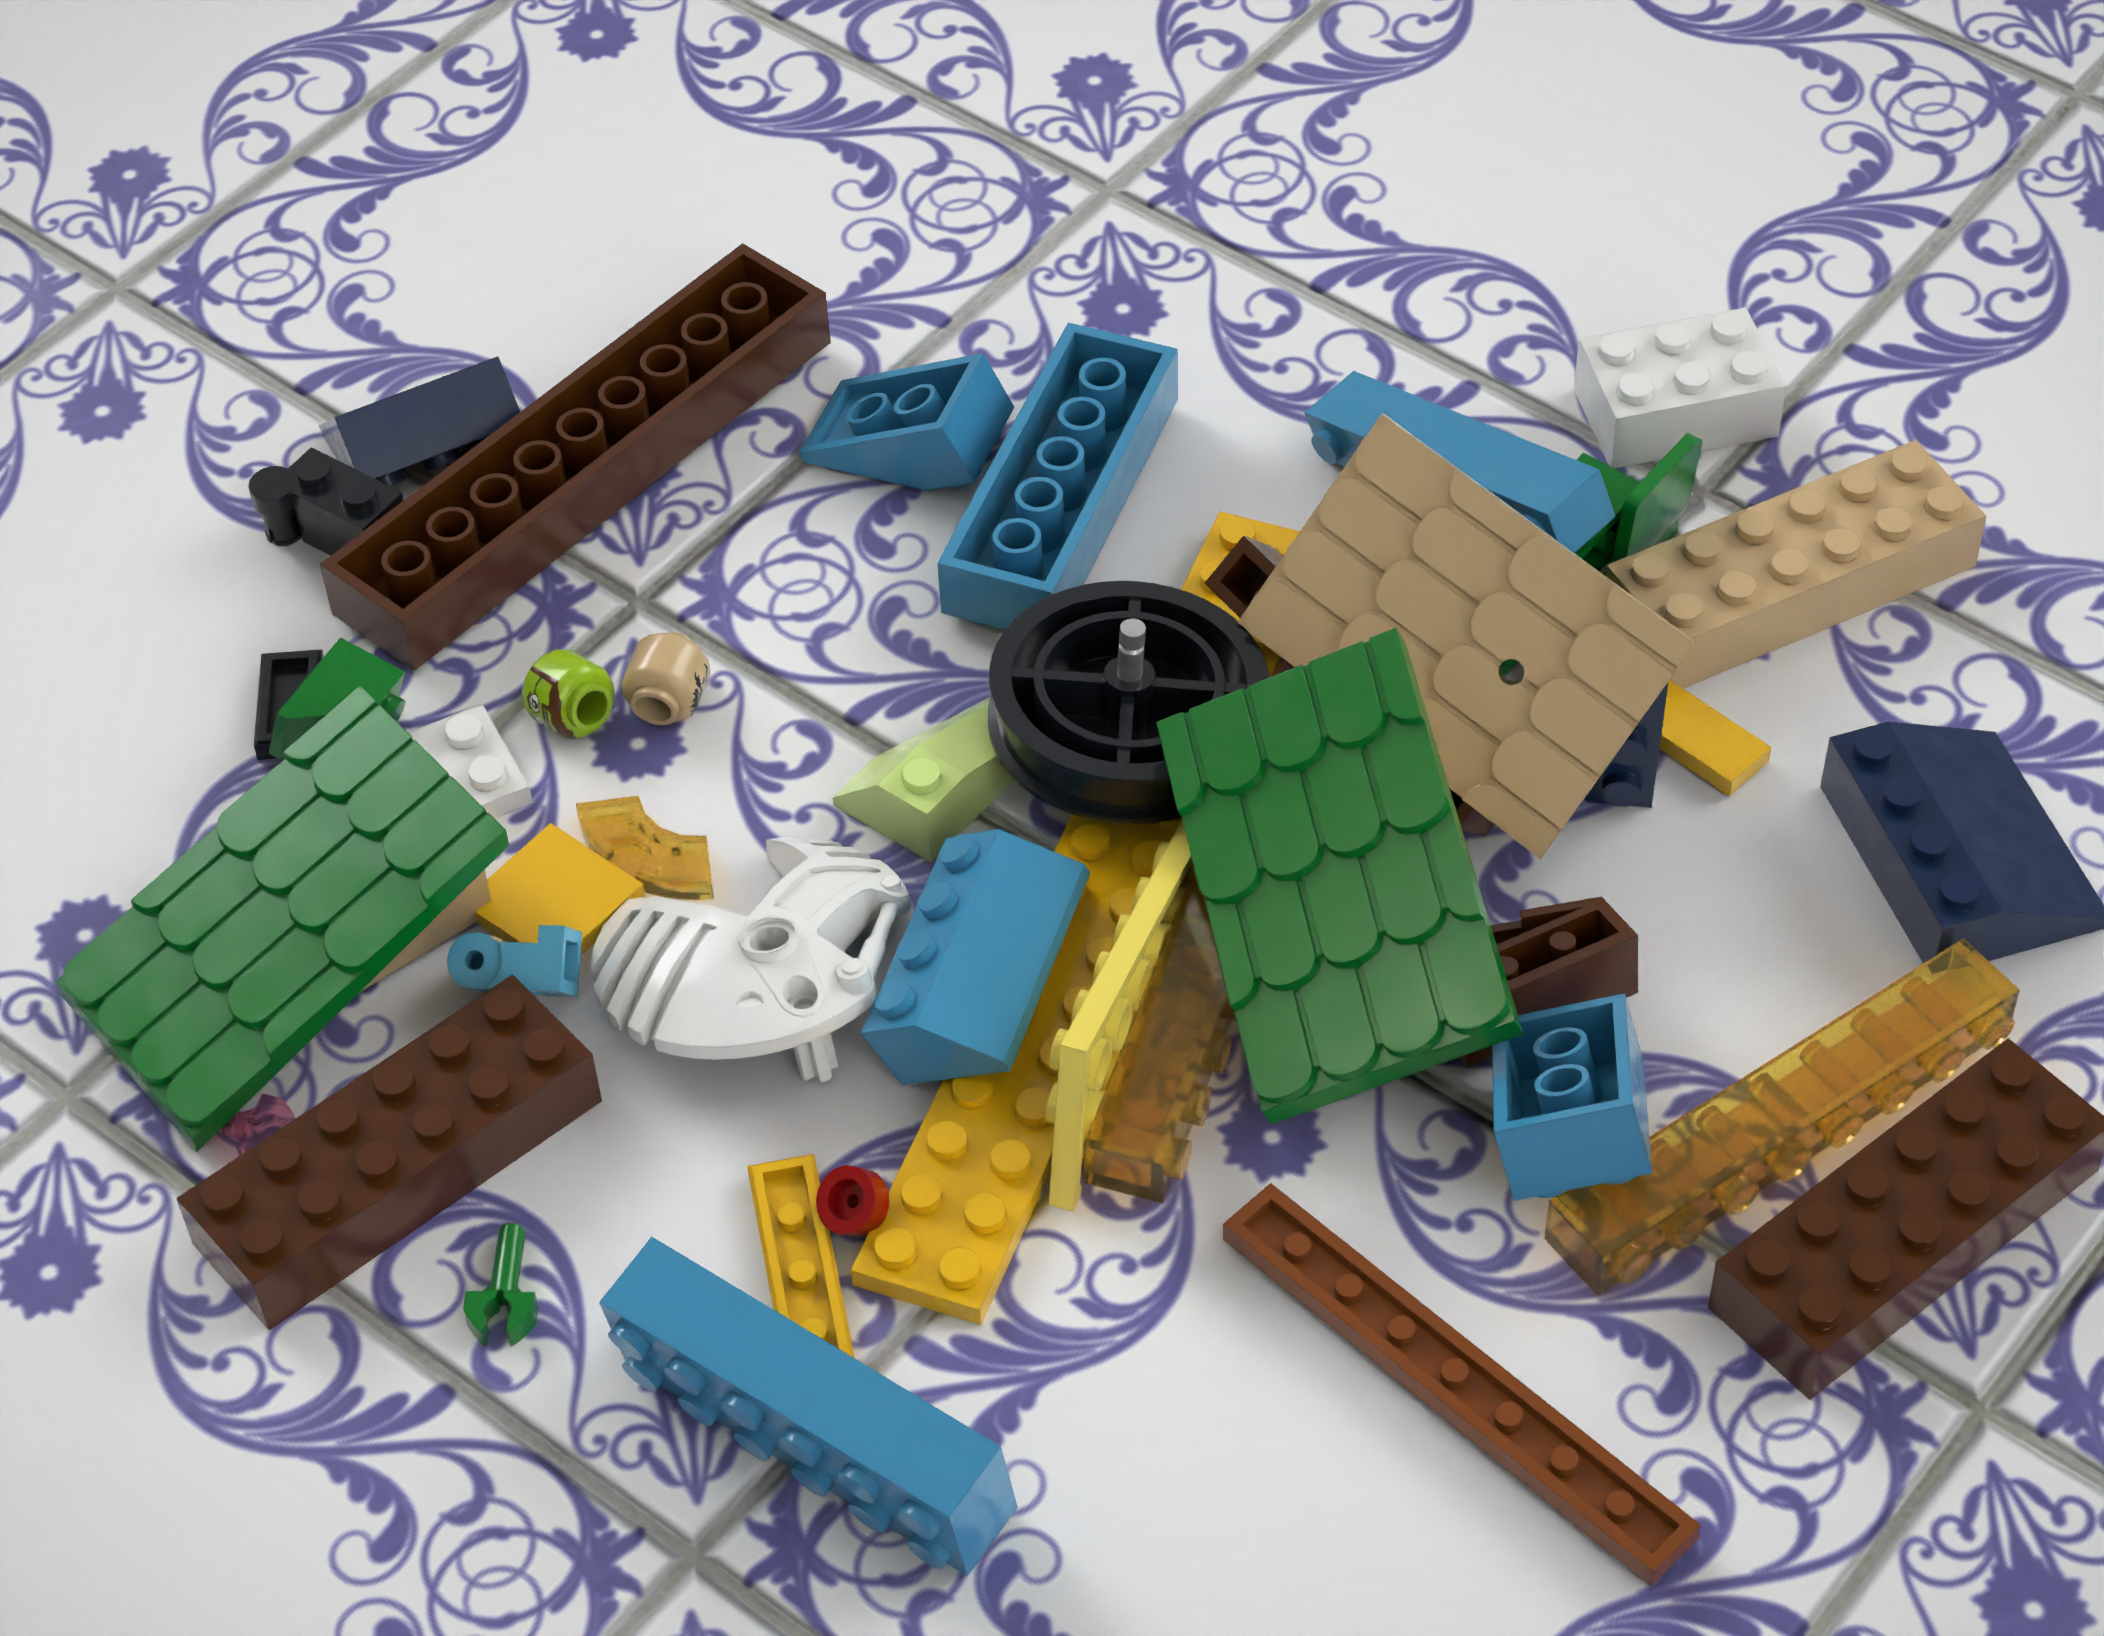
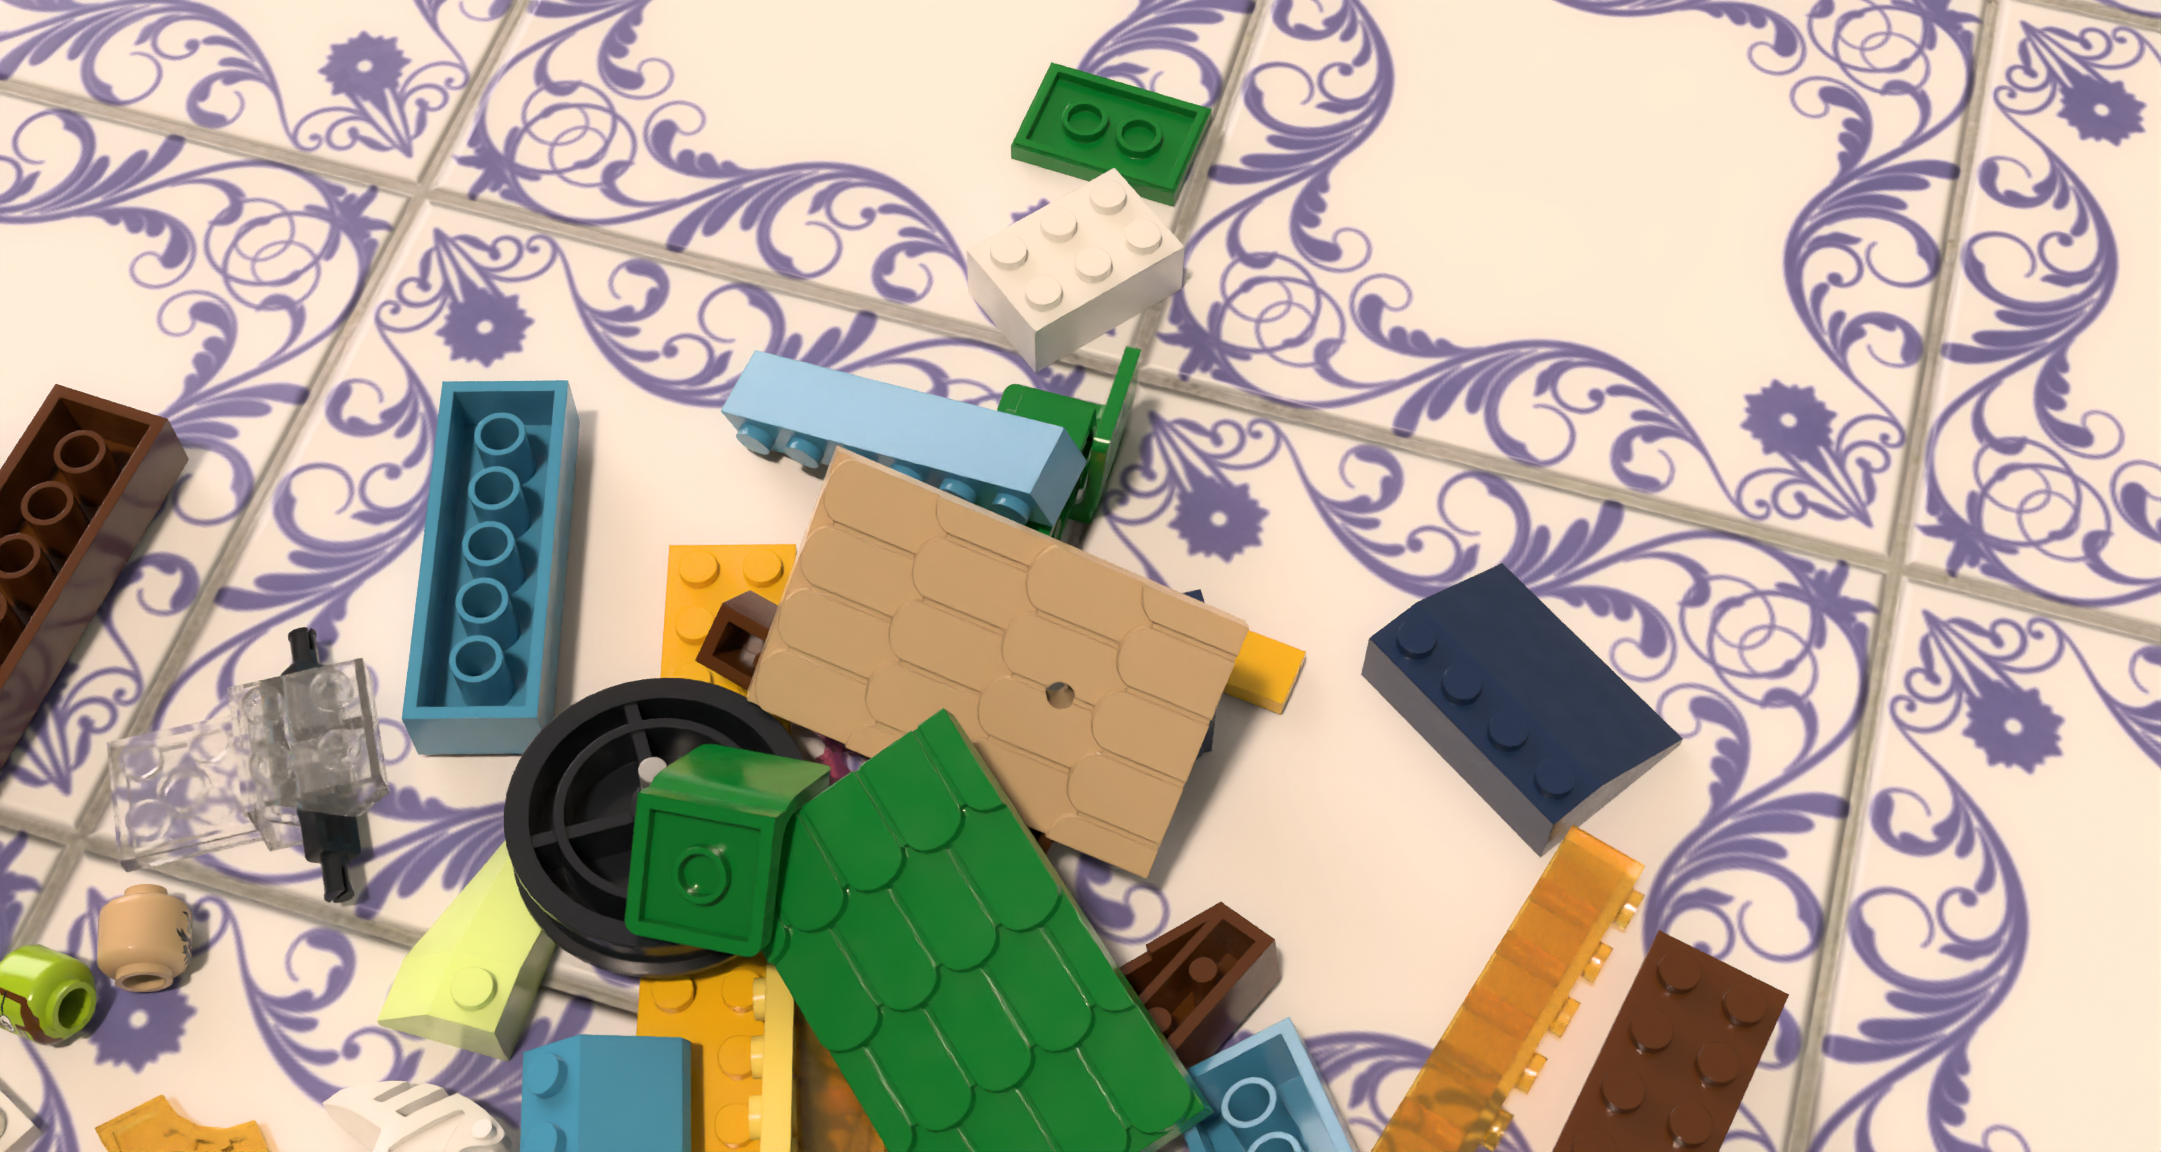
camera: 25 degrees left, 10 degrees up
dark azure slope [798,353,1014,490] -> none
tan brick [1606,440,1987,688] -> none
none -> clear piece [107,627,389,903]
none -> green piece [625,744,831,957]
none -> green tile [1011,62,1212,207]

